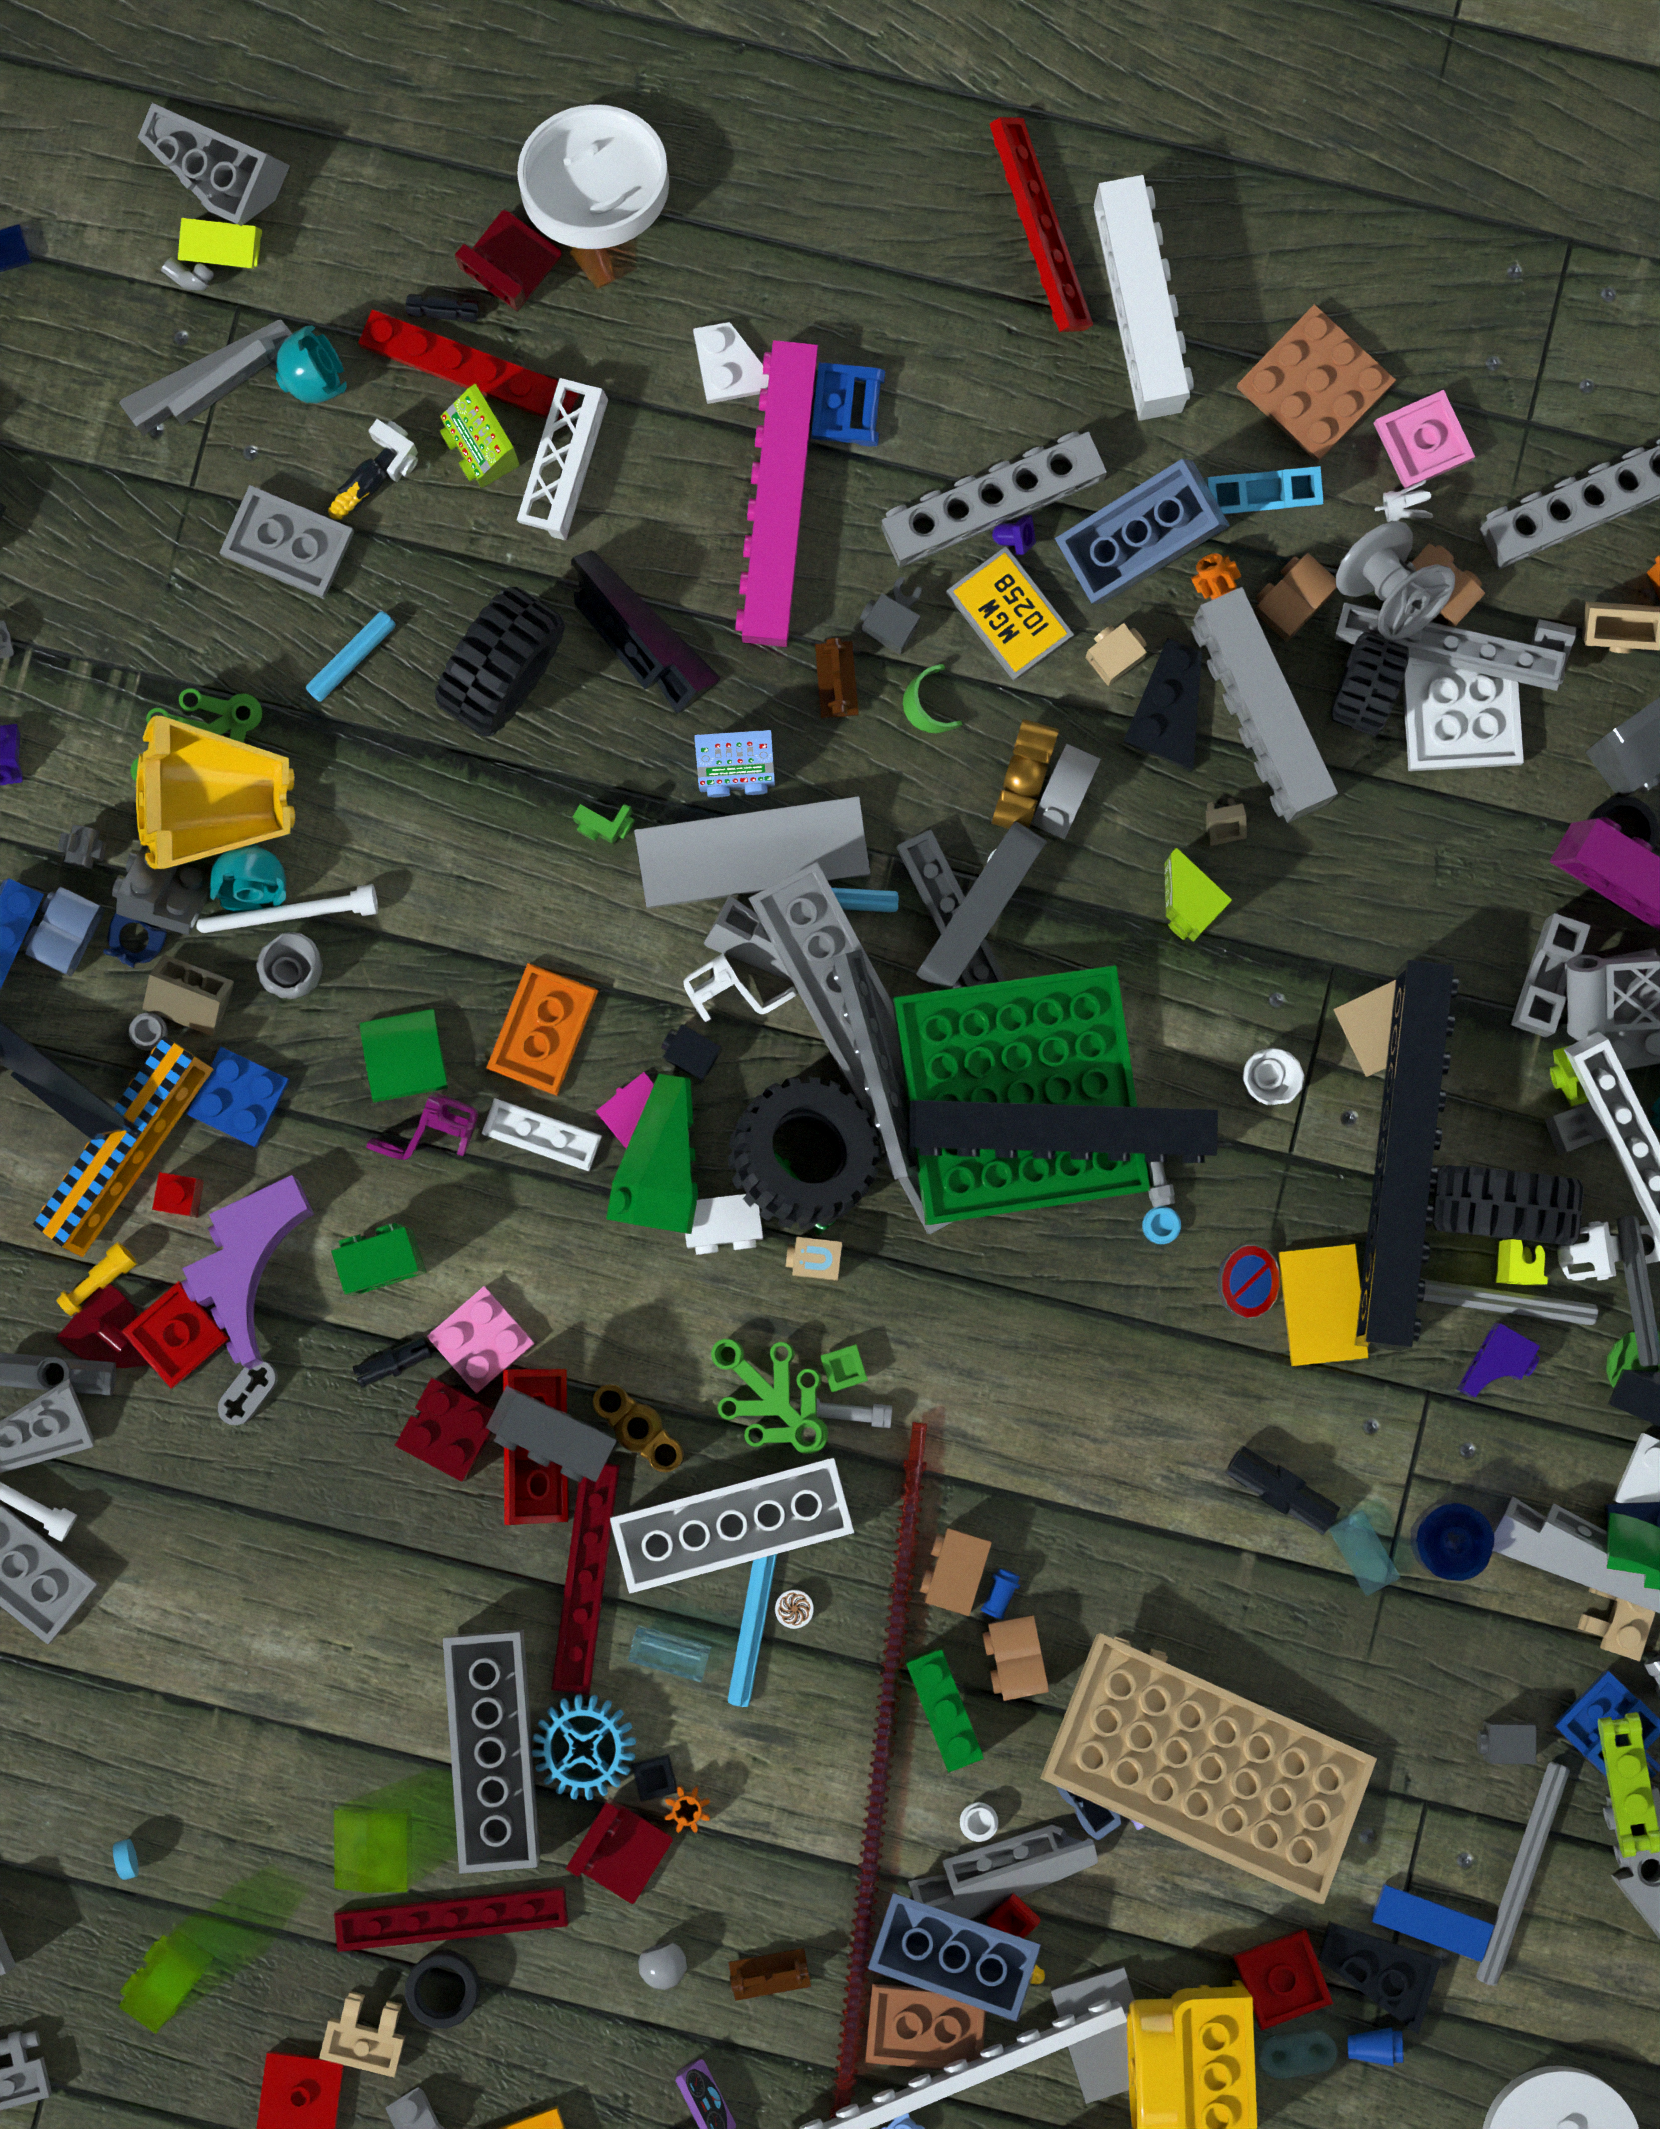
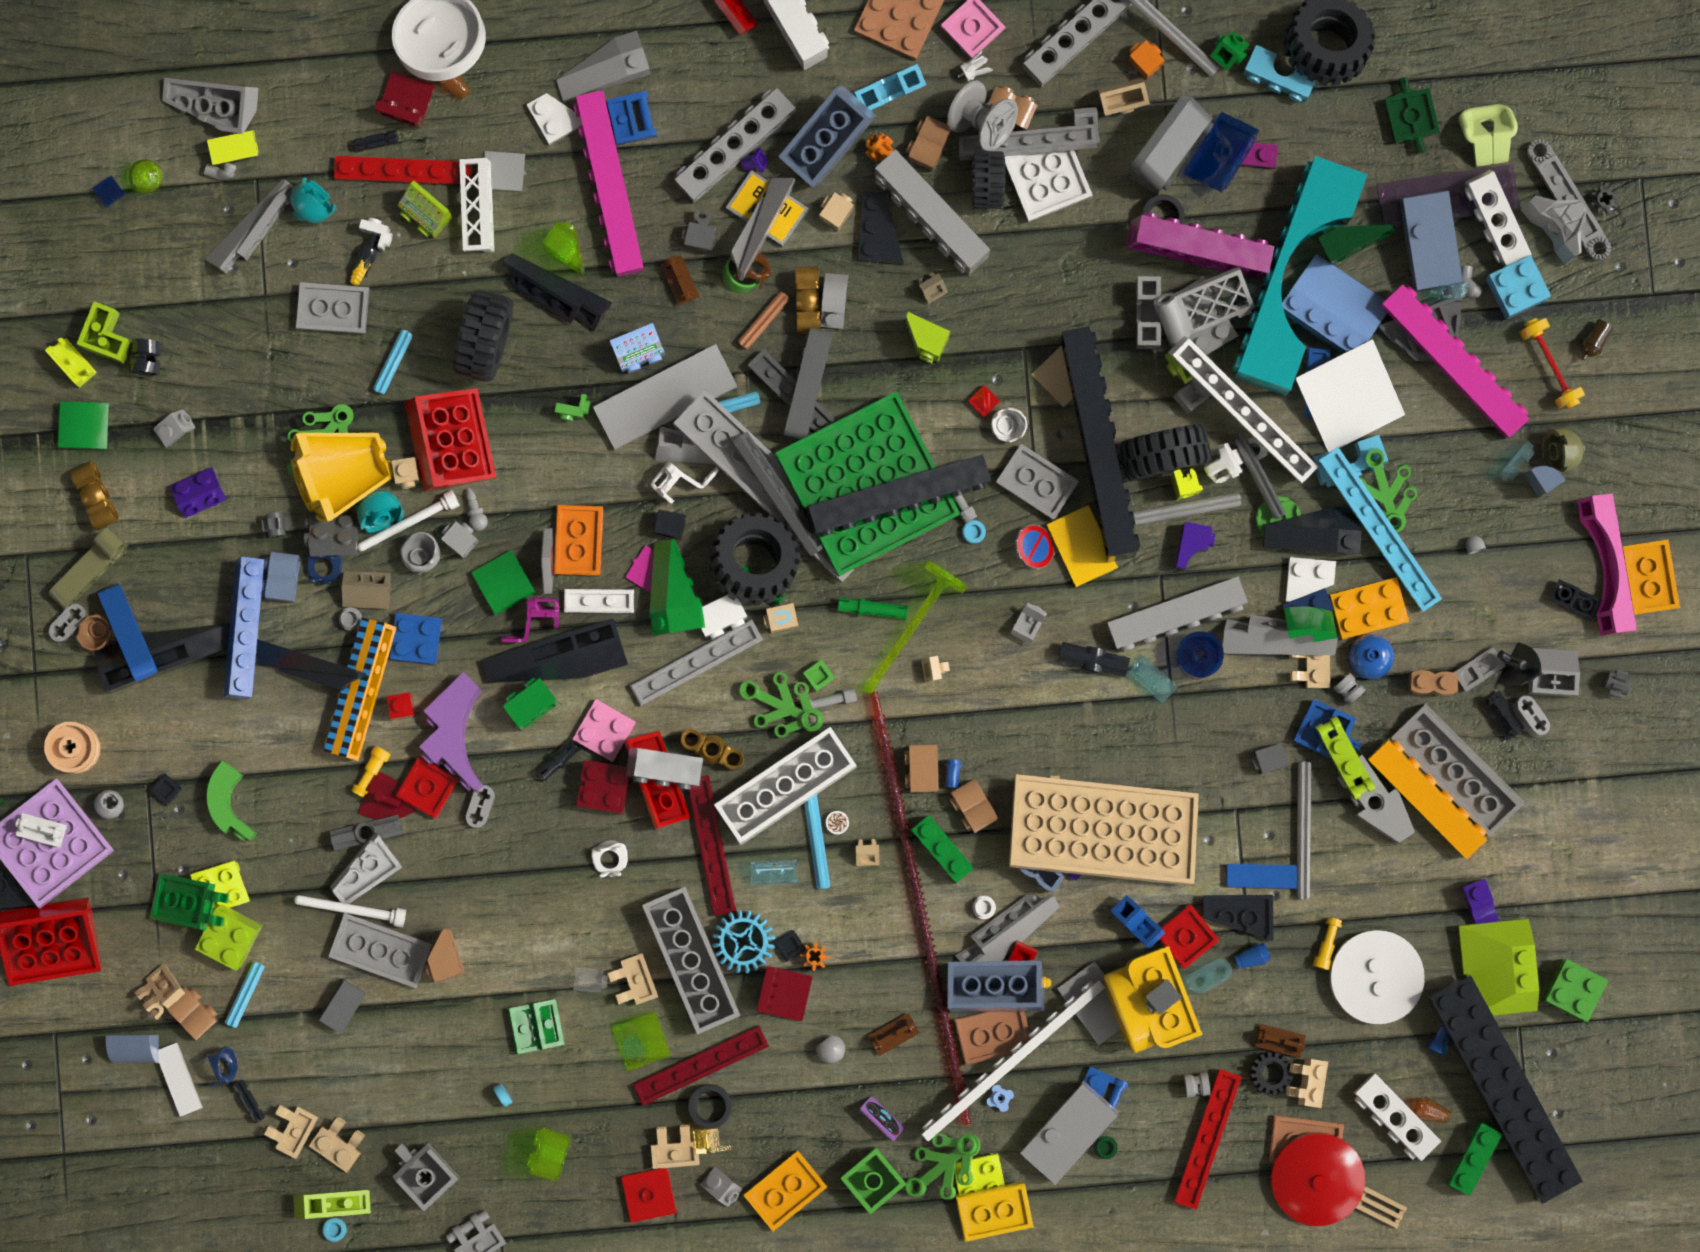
camera: 20 degrees left, 0 degrees up
none -> clear neon green hair [127,159,163,194]
none -> tan brick [392,457,421,489]
none -> red slope [404,388,496,492]
none -> medium nougat slope [425,929,465,982]
none -> light grey brick [441,522,479,559]
none -> light grey bar [466,488,488,531]
none -> black wedge [482,618,628,683]
none -> light grey piece [485,151,526,192]
none -> slope [507,999,565,1055]
none -> light grey tile [541,528,553,594]
none -> clear neon green slope [542,220,585,276]
none -> light grey wedge [557,31,651,102]
none -> clear bracket [574,967,608,993]
none -> white piece [591,840,628,877]
none -> tan plate [607,953,658,1005]
none -> light grey tile [630,620,763,706]
none -> clear yellow panel [693,1128,732,1154]
none -> light grey wedge [730,178,795,281]
none -> reddish brown piece [734,252,771,289]
none -> nougat axle [738,292,789,349]
none -> green pin [838,597,908,620]
none -> tan tile [856,839,880,866]
none -> clear neon green tile [862,560,969,695]
none -> tan tile [921,656,950,683]
none -> red tile [968,385,1001,418]
none -> light grey plate [996,444,1079,521]
none -> light grey bracket [1010,603,1047,644]
none -> light grey brick [1106,576,1248,652]
none -> blue brick [1111,895,1165,949]
none -> dark grey brick [1143,979,1182,1015]
none -> yellow piece [1312,917,1342,971]

